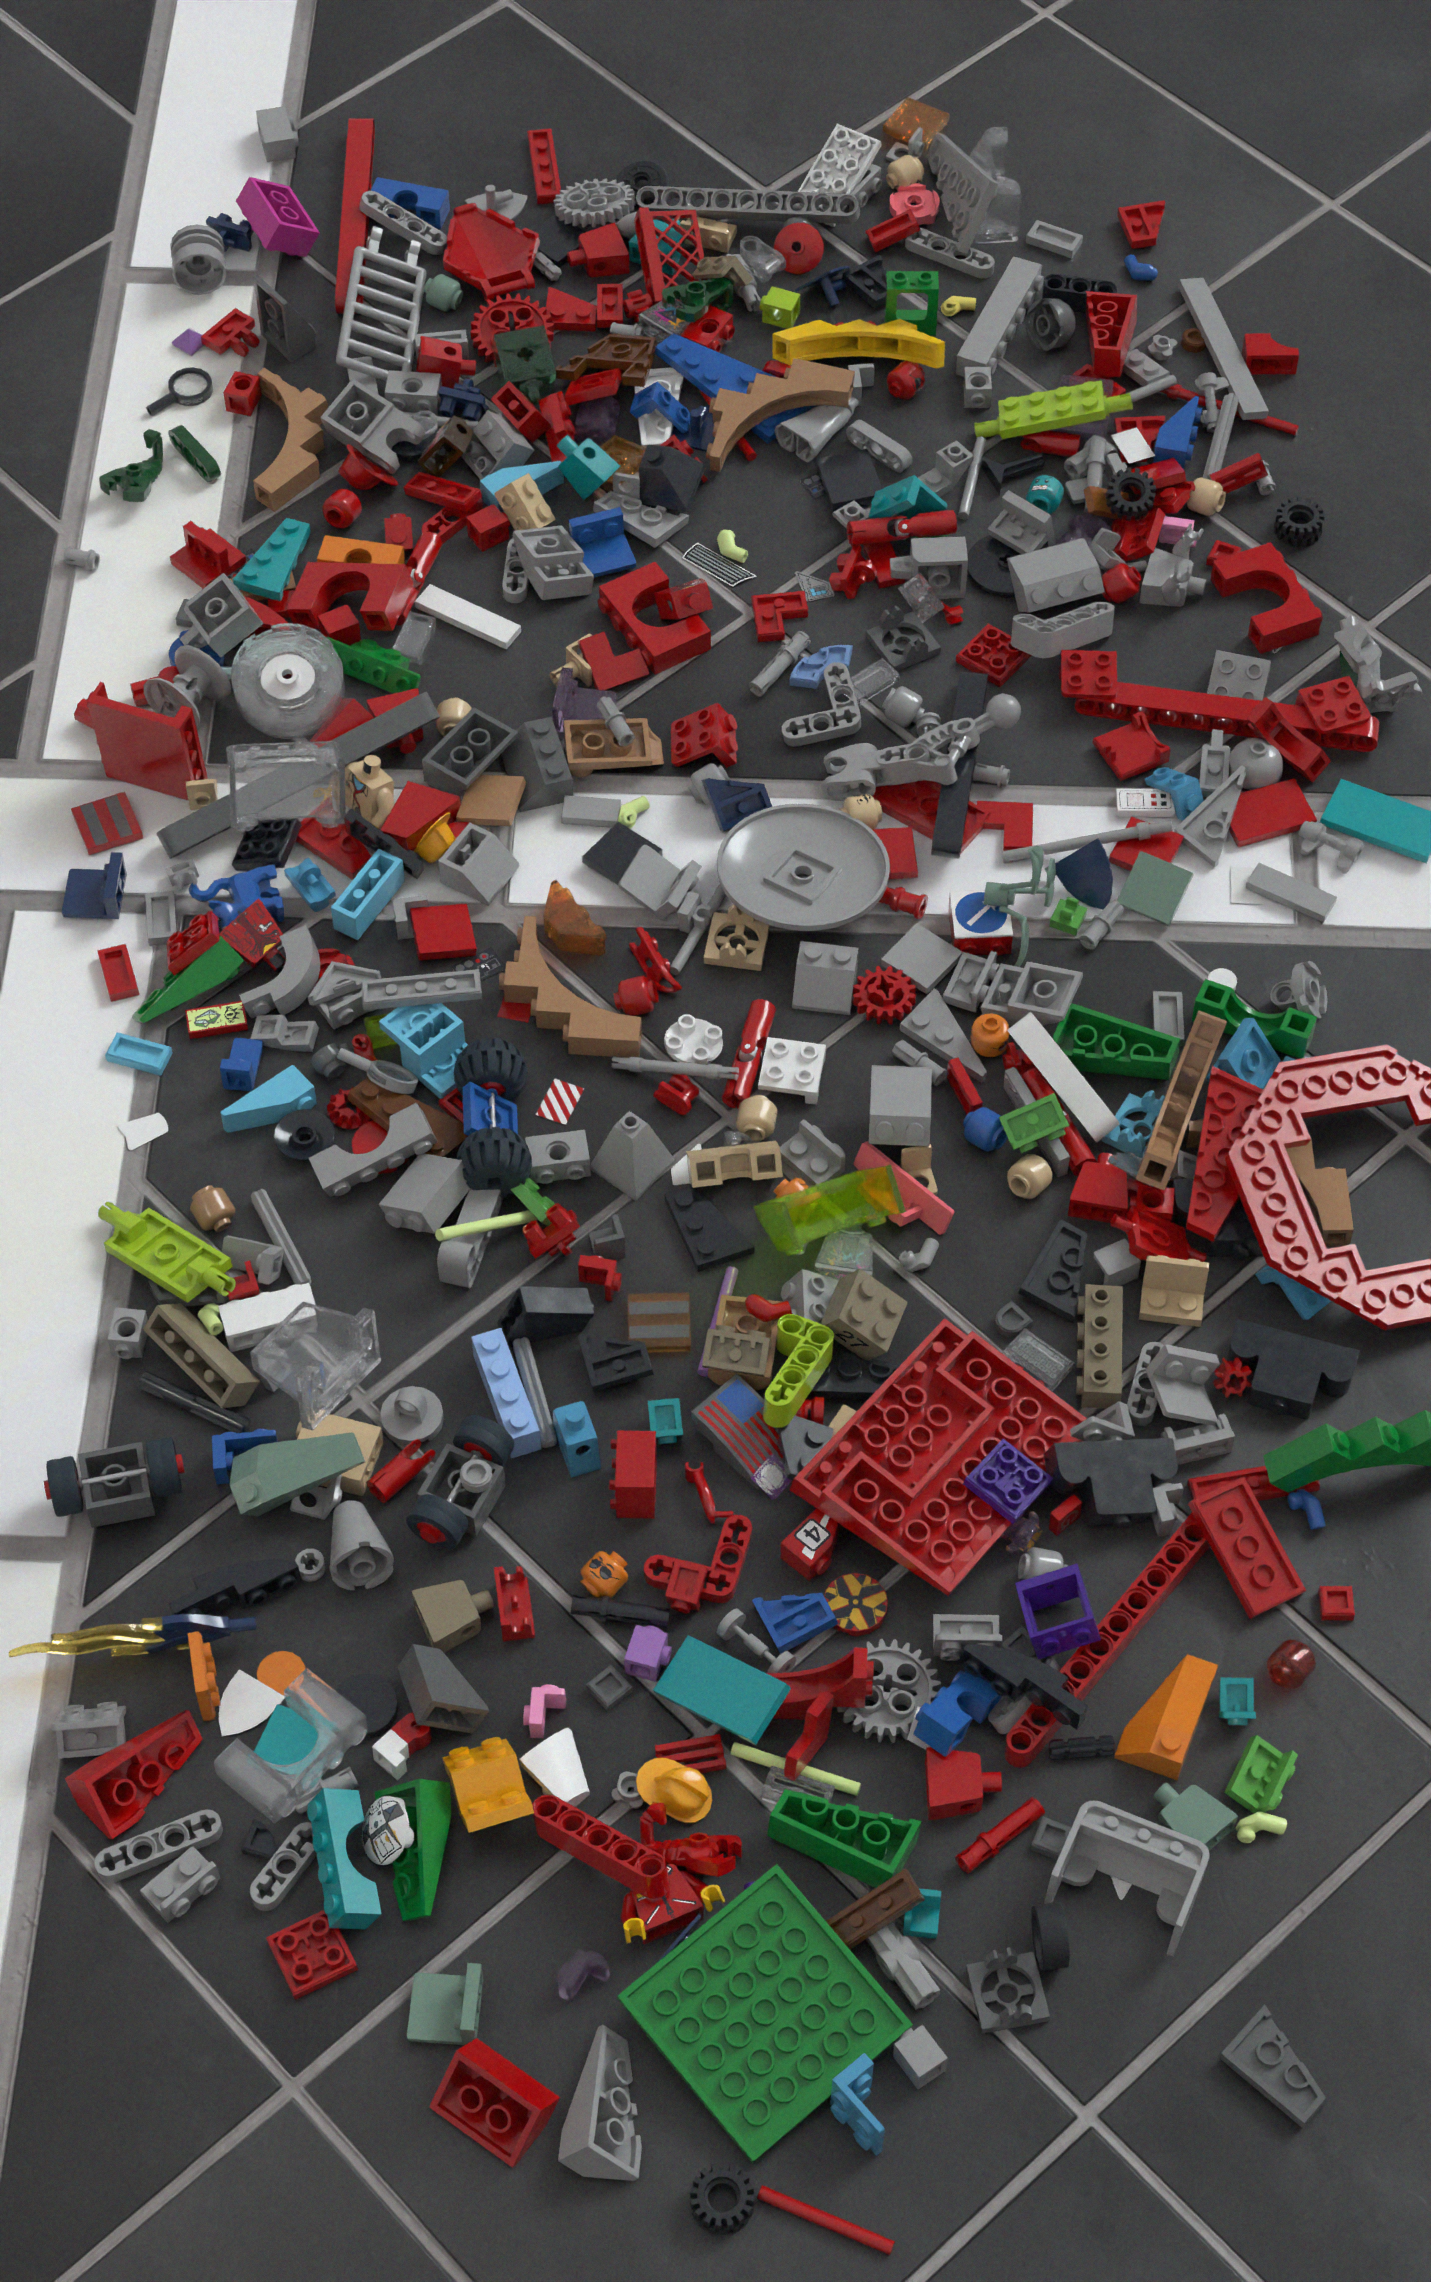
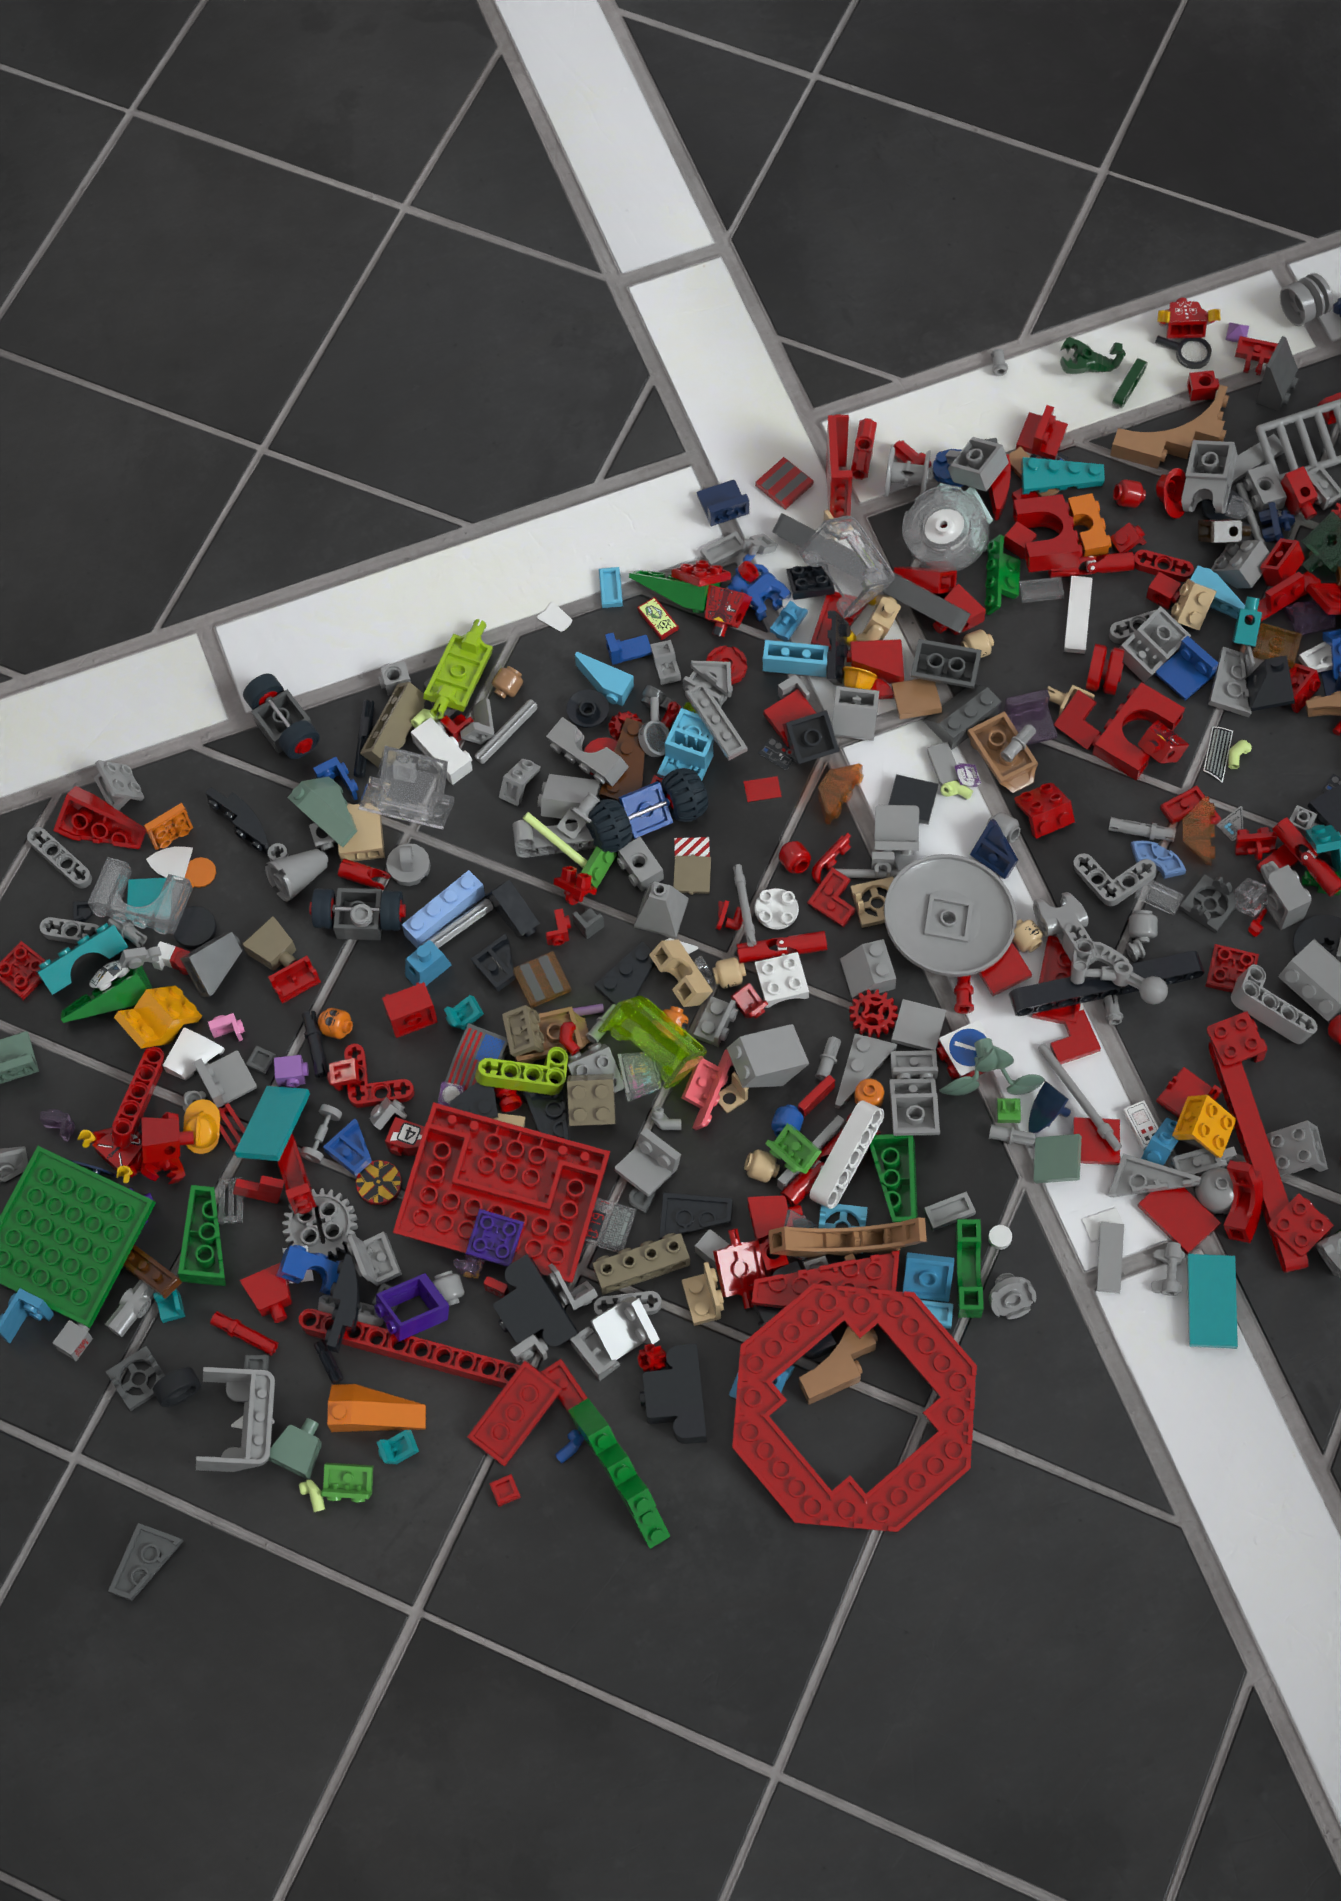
camera: 70 degrees right, 10 degrees up
clear yellow piece [9,1614,257,1658] -> none
red tile [97,944,139,1002] -> none
light grey bracket [140,1846,220,1923] -> none
light grey arch [239,925,320,1019] -> none
red tile [403,472,482,512] -> none
medium nougat arch [499,916,642,1058] -> none
red piece [685,1462,733,1524] -> none
yellowish green bar [731,1742,861,1796] -> none
clear red head [1267,1639,1316,1689] -> none
none -> light grey plate [119,946,162,969]
none -> red torso [142,1117,194,1163]
none -> light grey bracket [193,1051,257,1108]
none -> light grey bracket [369,1097,407,1130]
none -> light grey bracket [499,759,541,806]
none -> light grey bracket [557,792,600,839]
none -> light grey axle [586,1004,622,1044]
none -> light grey bracket [614,1128,681,1197]
none -> dark tan piece [673,854,711,895]
none -> bracket [730,983,768,1019]
none -> red tile [738,561,759,582]
none -> black brick [782,710,840,766]
none -> red tile [807,867,856,928]
none -> clear tile [954,763,981,787]
none -> red wheel [1085,644,1125,696]
none -> torso [1157,297,1221,338]
none -> light orange bracket [1172,1095,1236,1158]
none -> clear orange slope [1183,796,1216,865]

